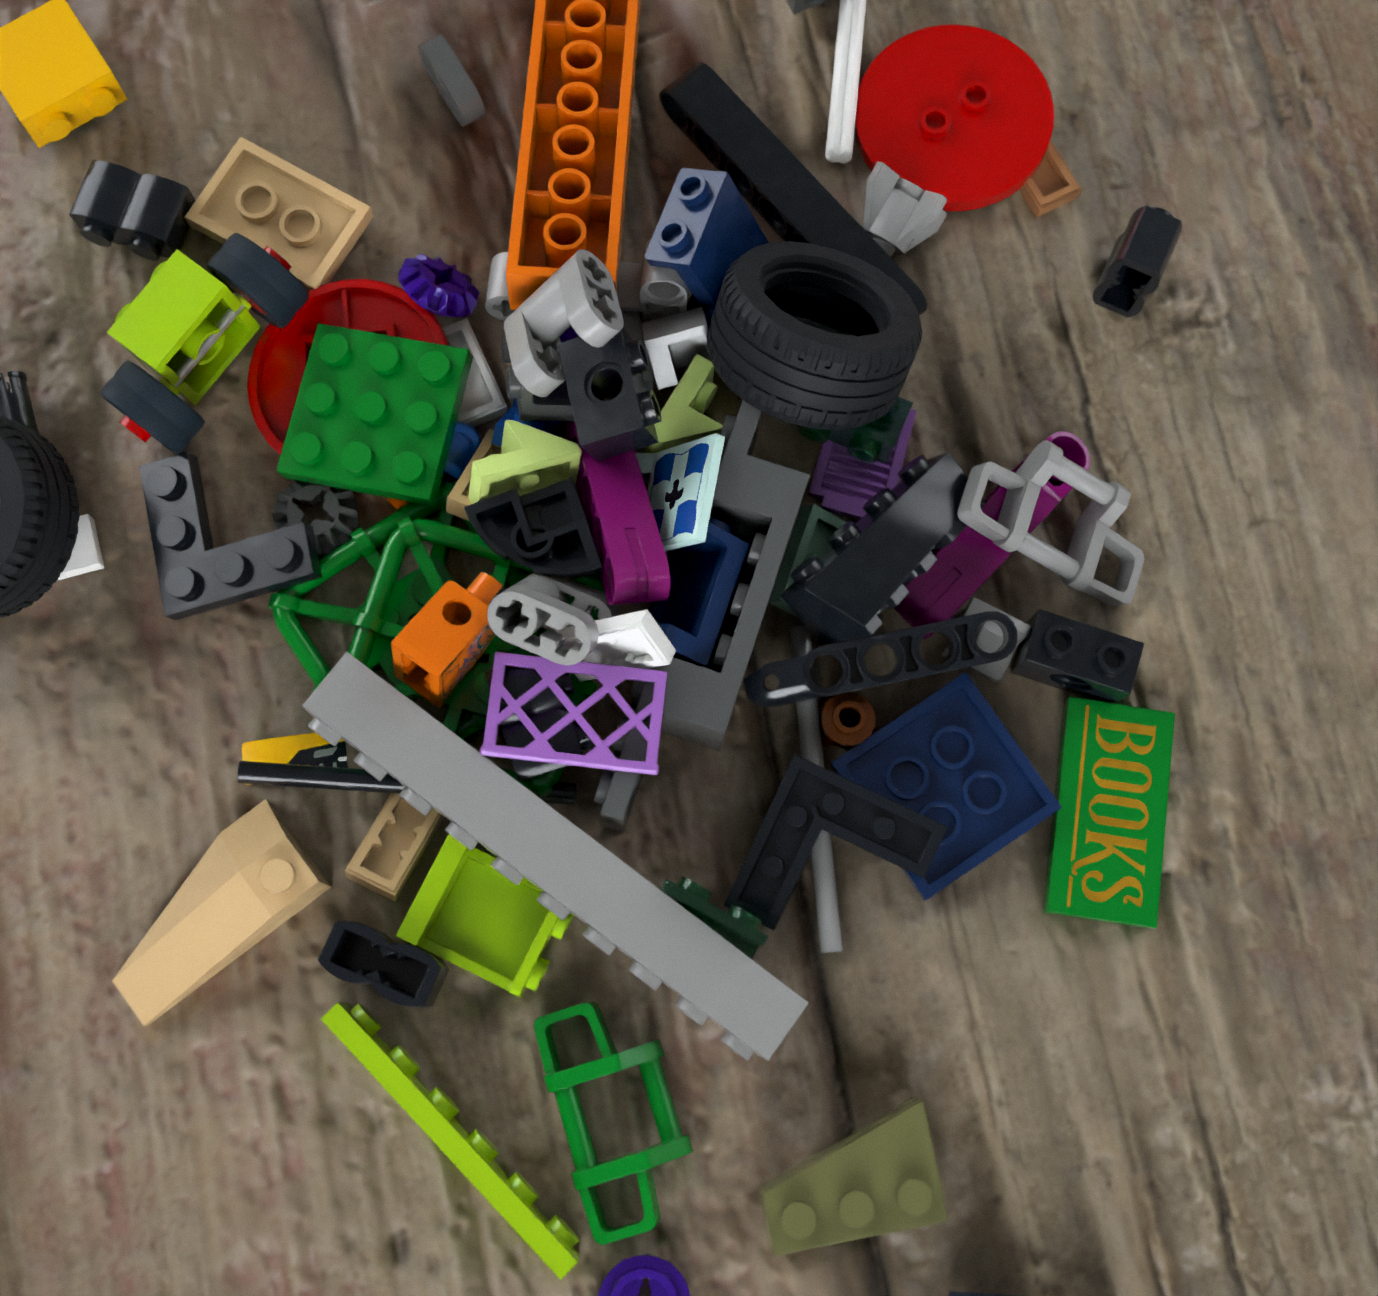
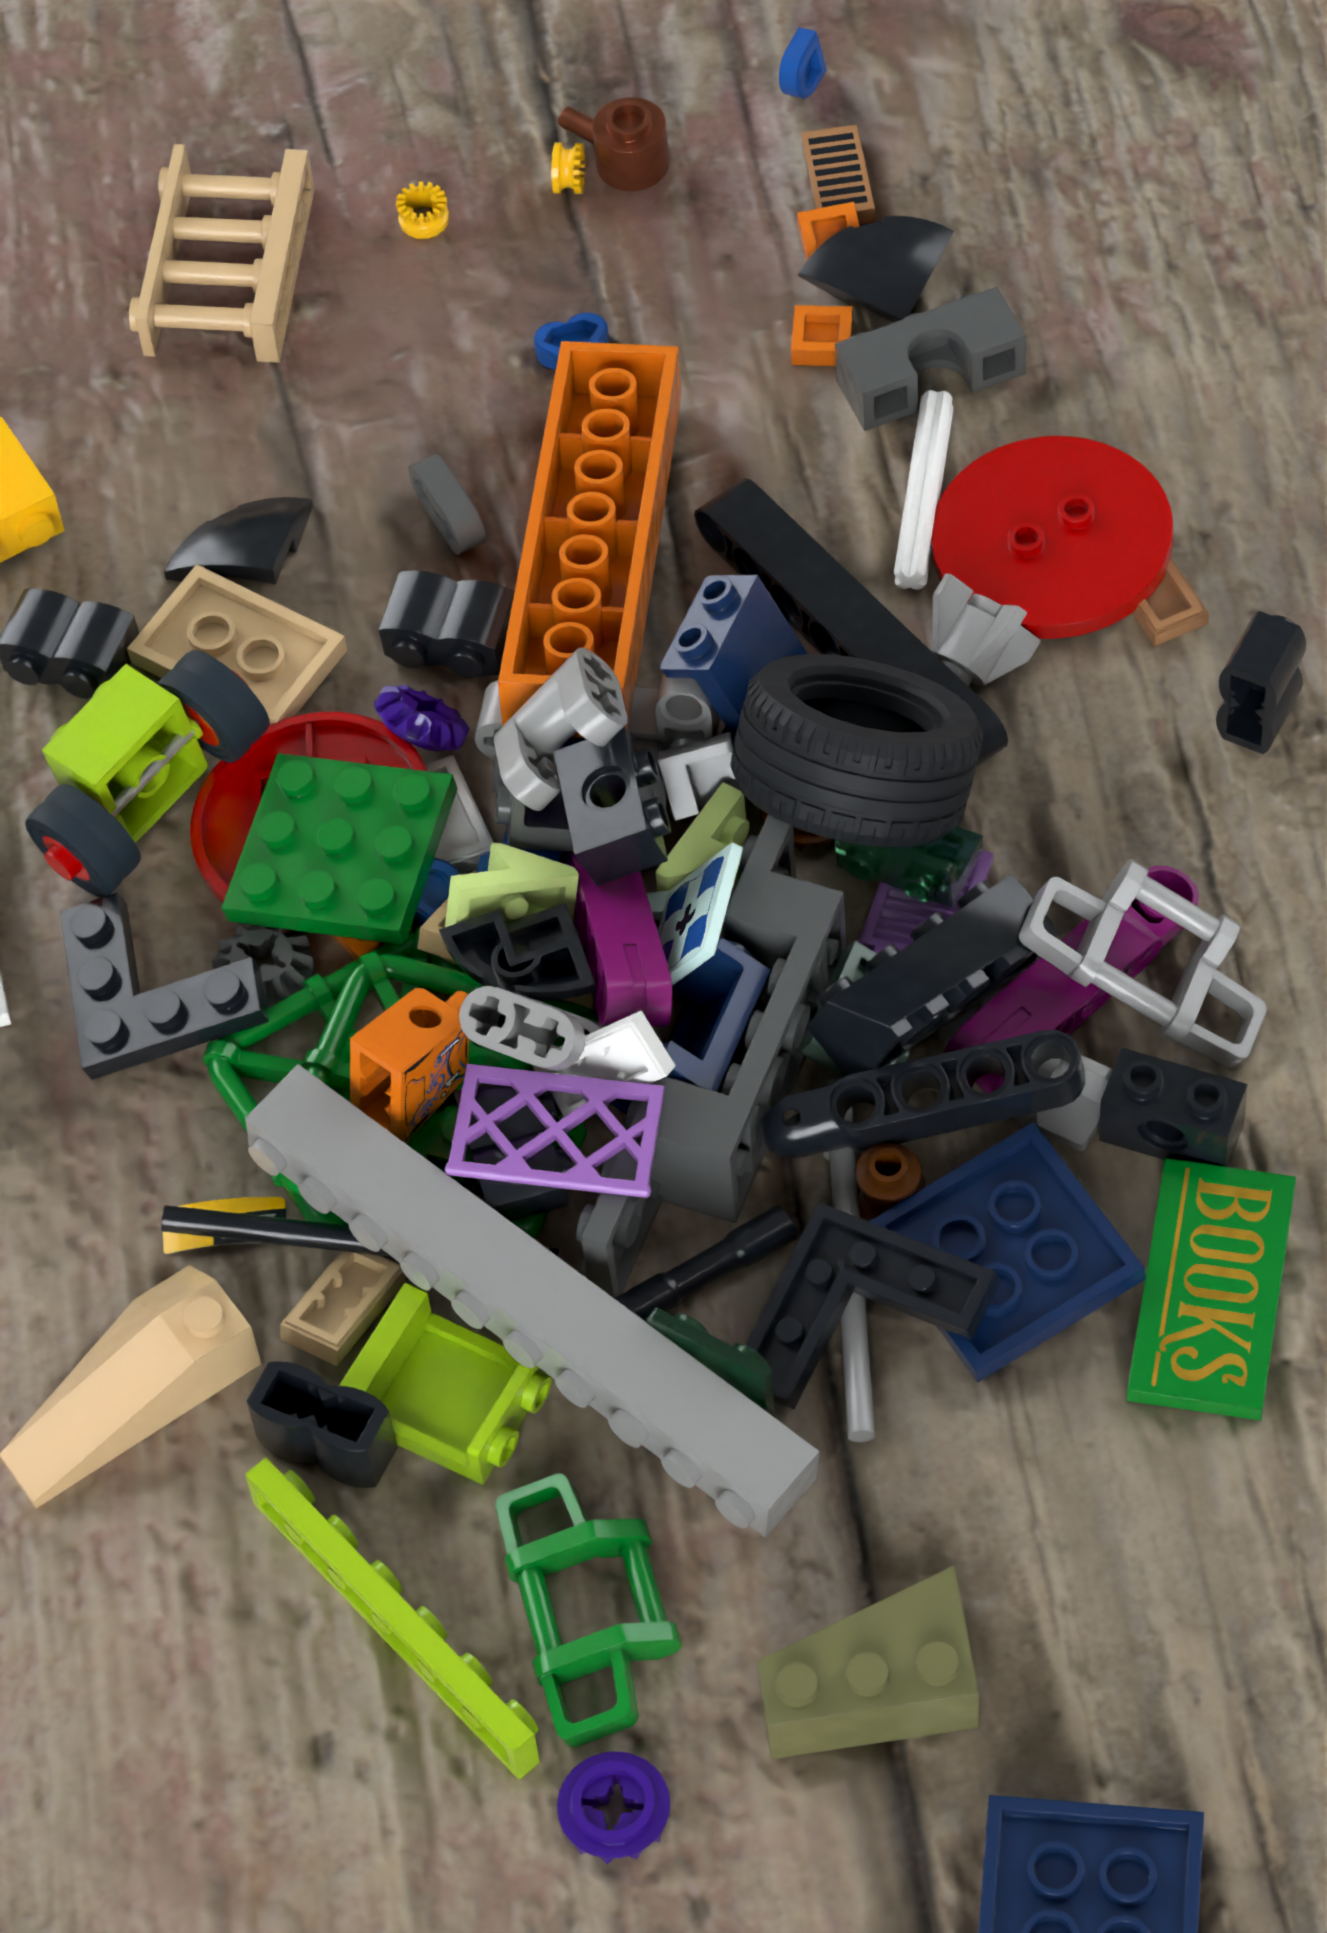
camera: 15 degrees right, 20 degrees down
none -> black brick [164,497,313,584]
none -> black brick [378,570,515,678]
none -> black piece [614,1205,797,1324]

